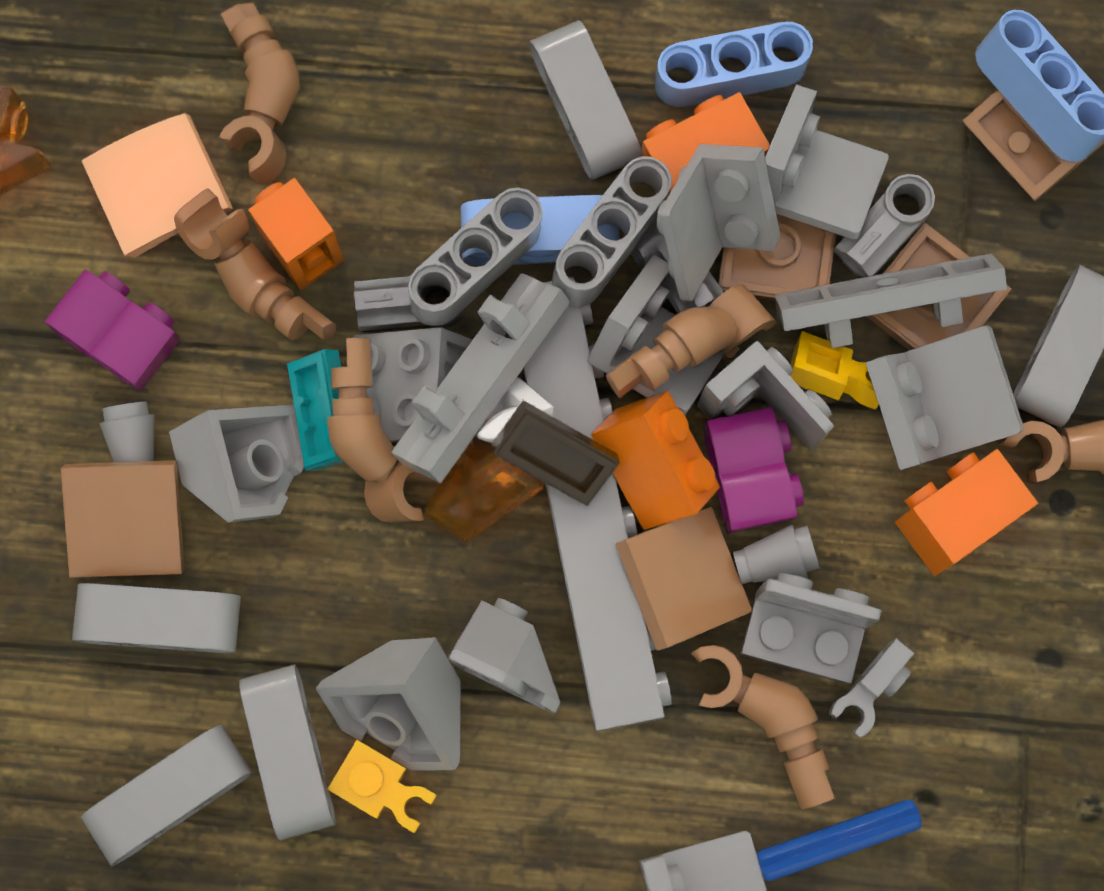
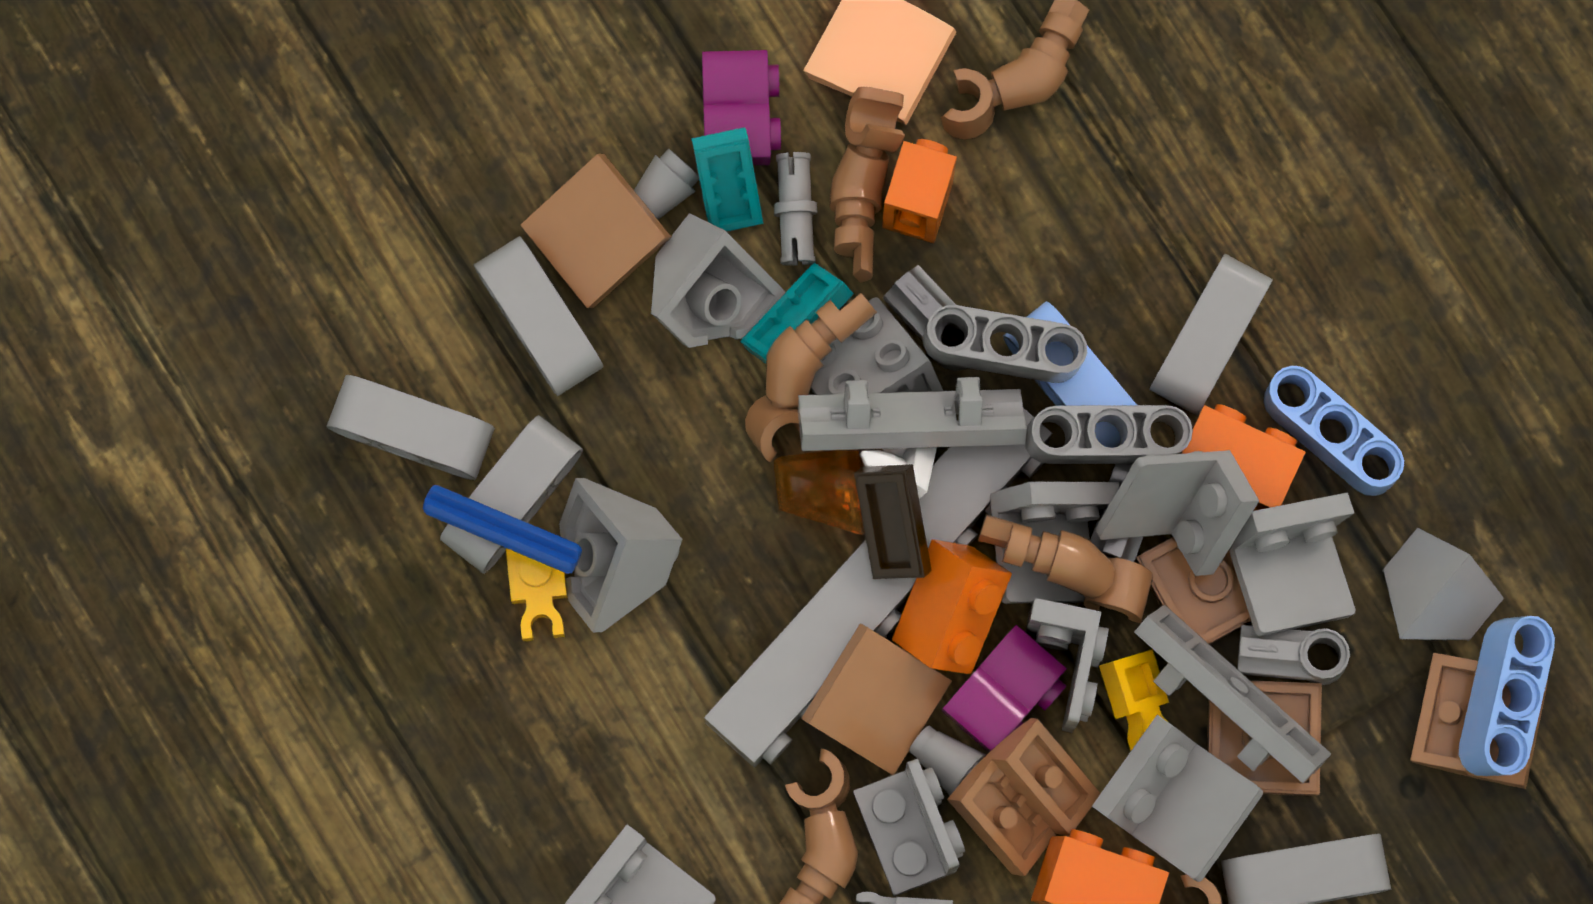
camera: 55 degrees right, 0 degrees up
light grey slope [449,598,560,715] -> none
none -> blue axle [423,485,582,574]
none -> teal plate [691,127,764,232]
none -> light grey pin [774,152,817,266]
none -> medium nougat slope [947,718,1101,876]
none -> light grey slope [1382,528,1504,641]

